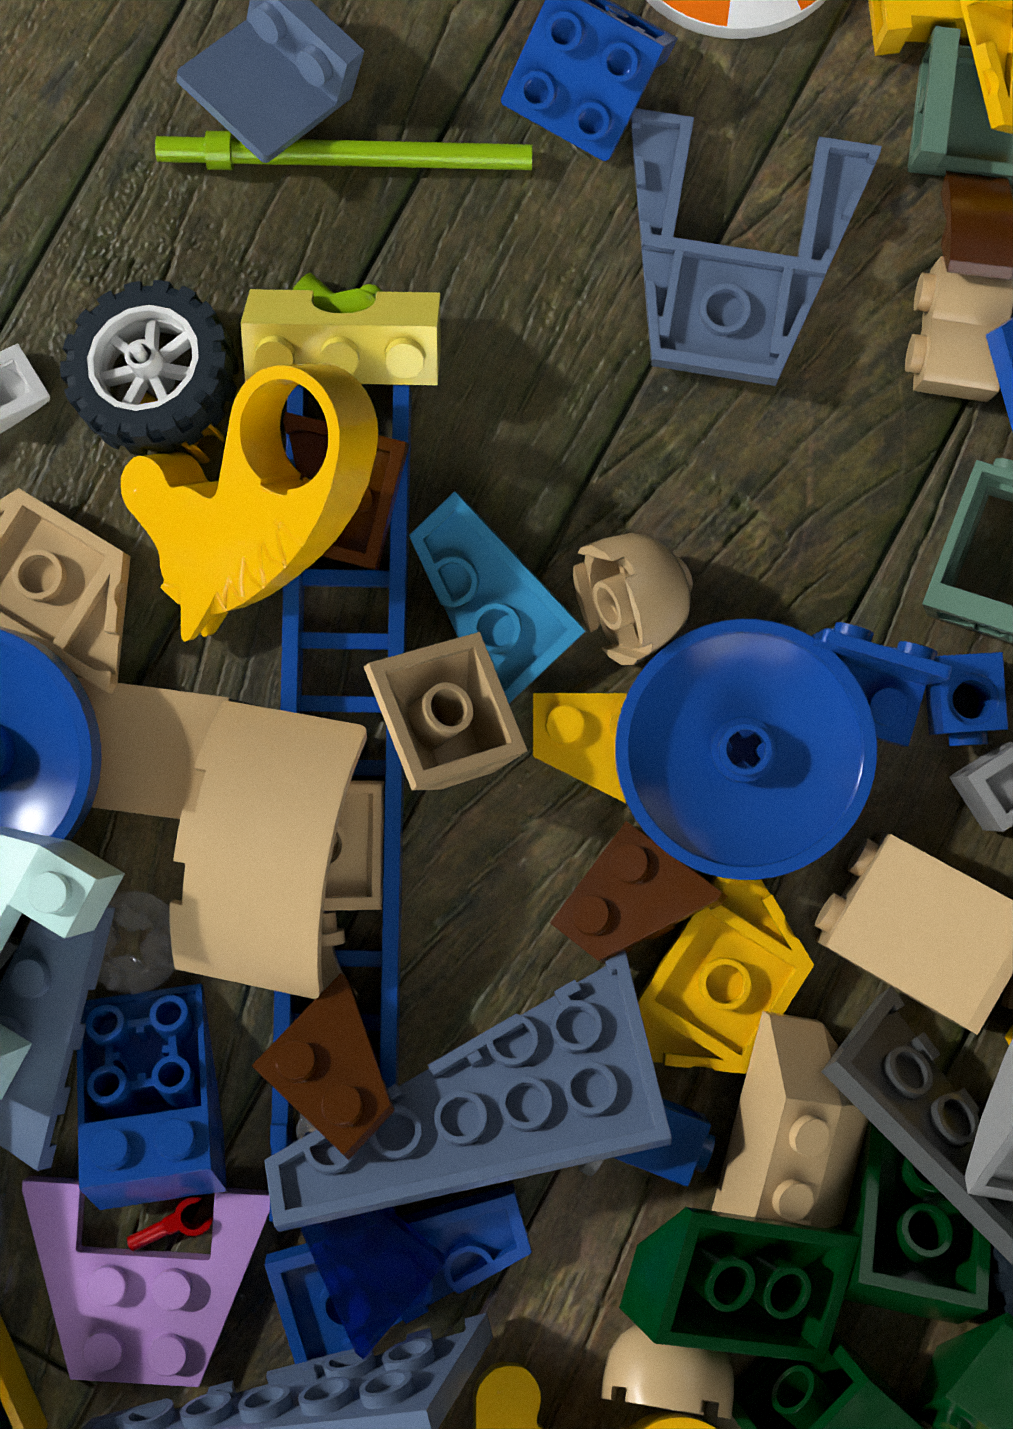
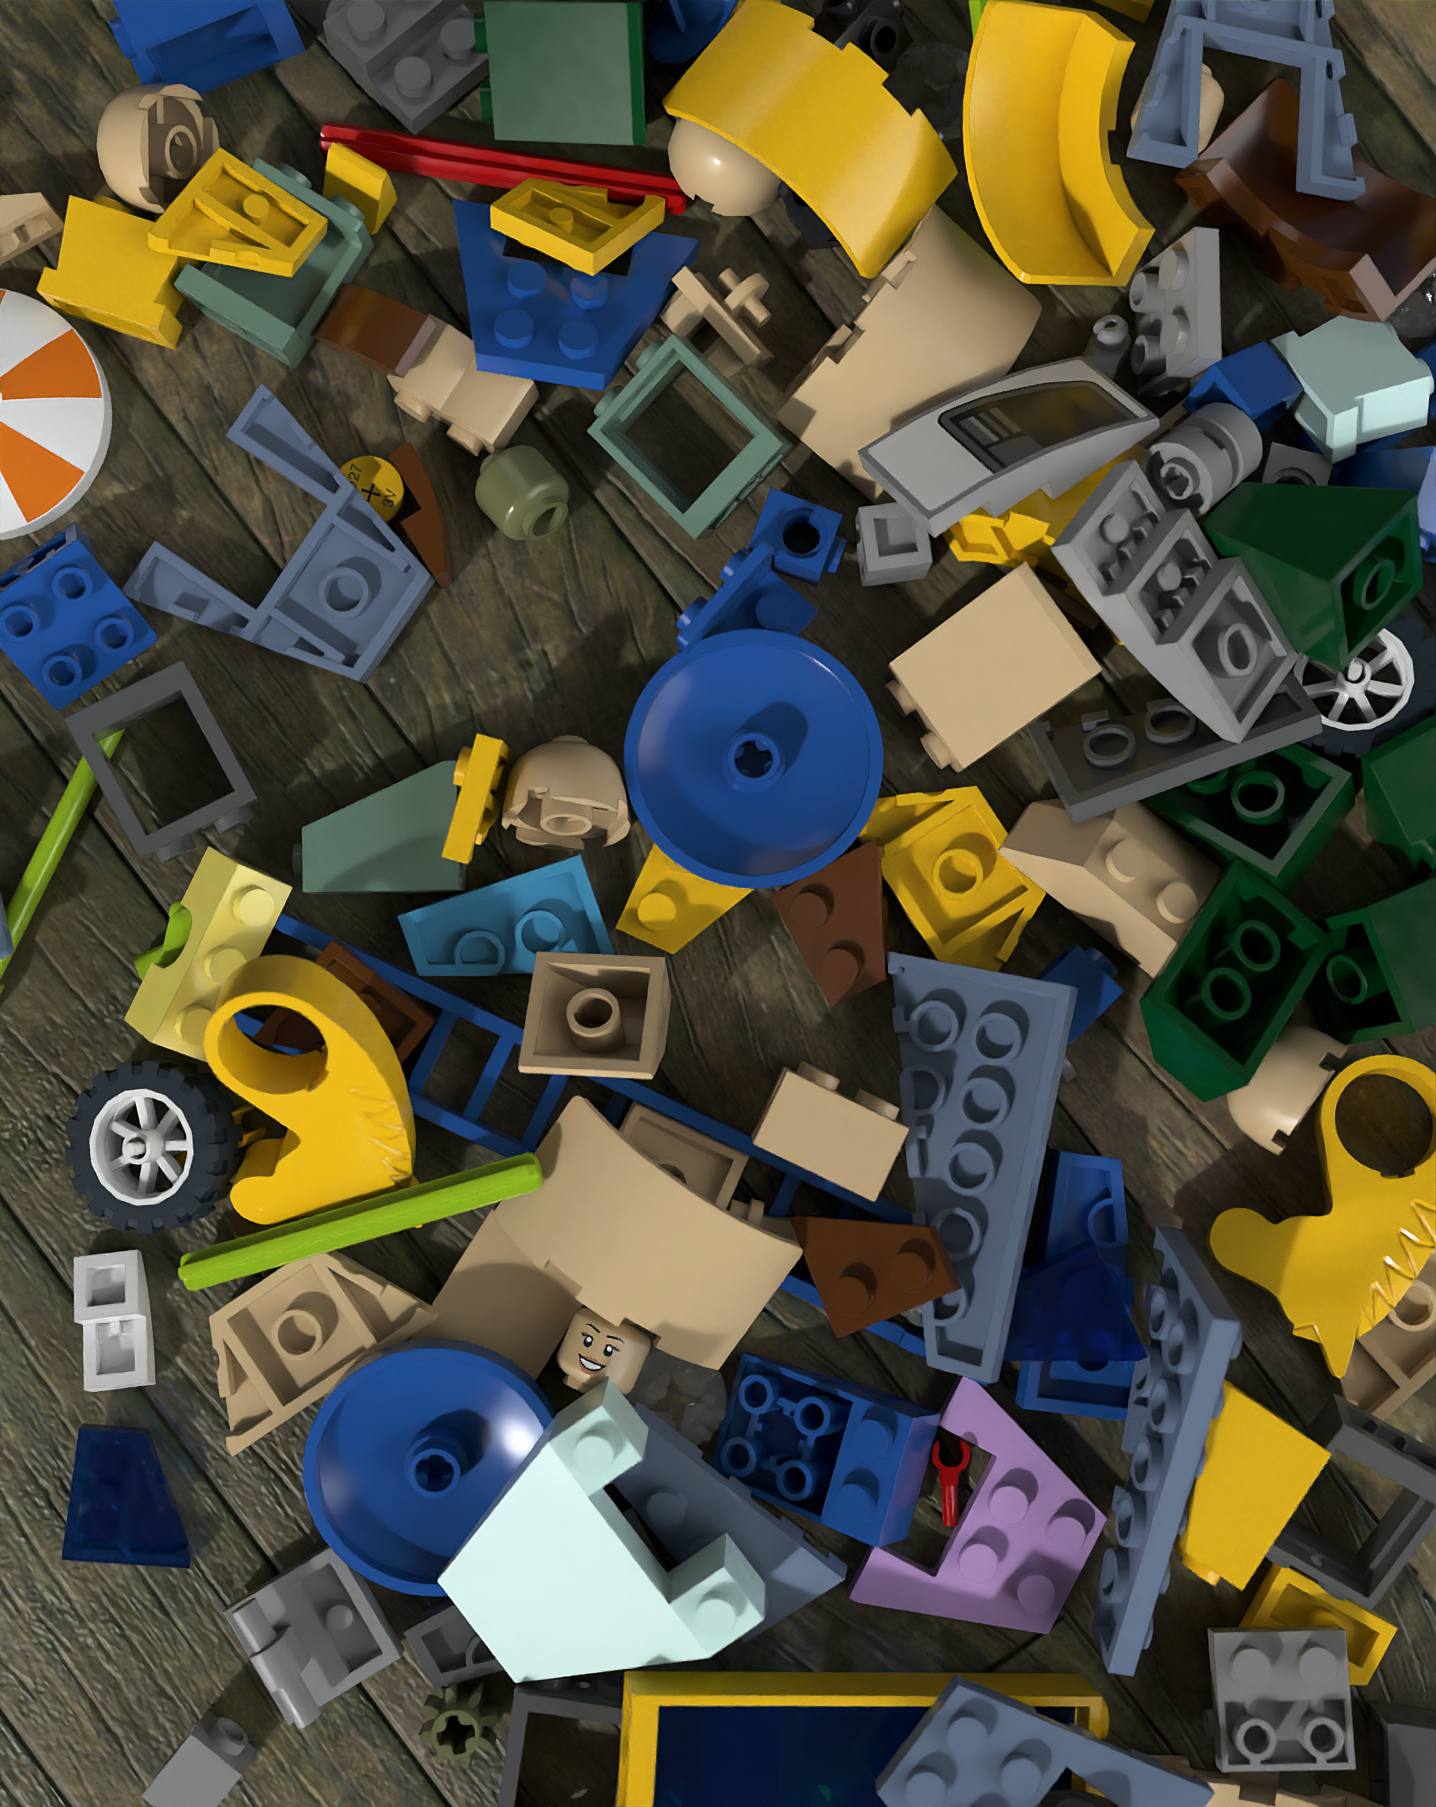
camera: 65 degrees left, 0 degrees up
none -> dark grey window [64,659,262,864]
none -> lime axle [178,1152,543,1291]
none -> sand green slope [292,760,466,895]
none -> yellow piece [340,456,406,525]
none -> reddish brown slope [389,442,453,589]
none -> yellow wing [441,733,516,864]
none -> olive head [475,445,569,541]
none -> tan head [556,1308,651,1395]
none -> tan piece [751,1061,909,1202]

